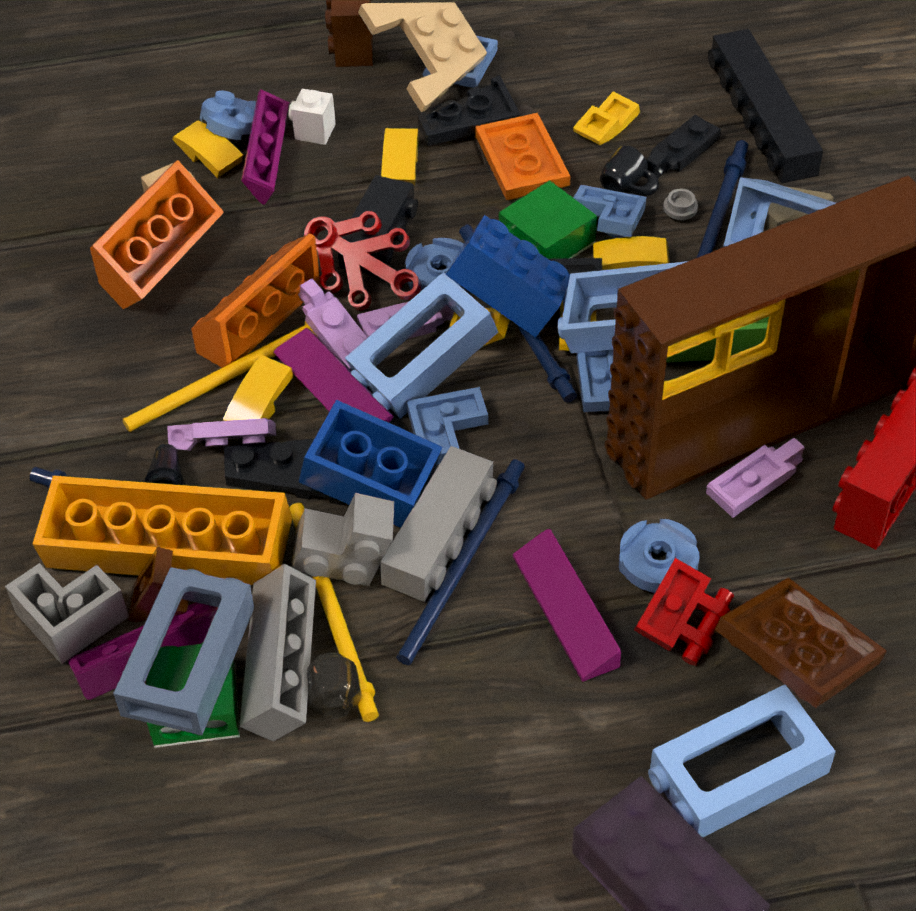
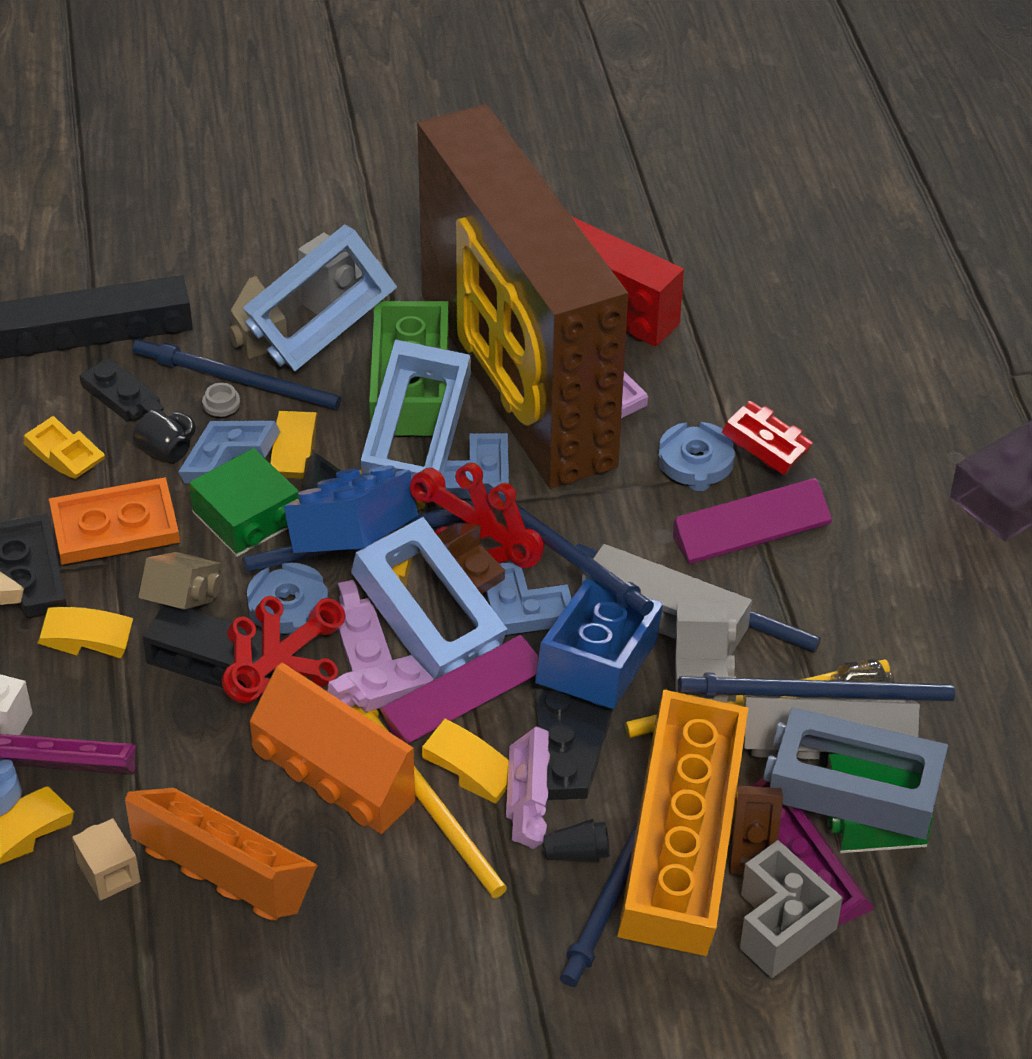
camera: 90 degrees left, 5 degrees down
light blue piece [648,684,836,841] -> none
reddish brown plate [715,577,887,708] -> none
none -> dark tan brick [139,552,222,610]
none -> red plant [410,462,544,568]
none -> reddish brown slope [437,523,505,594]
none -> dark blue bar [484,483,654,616]
none -> dark blue bar [678,672,955,701]

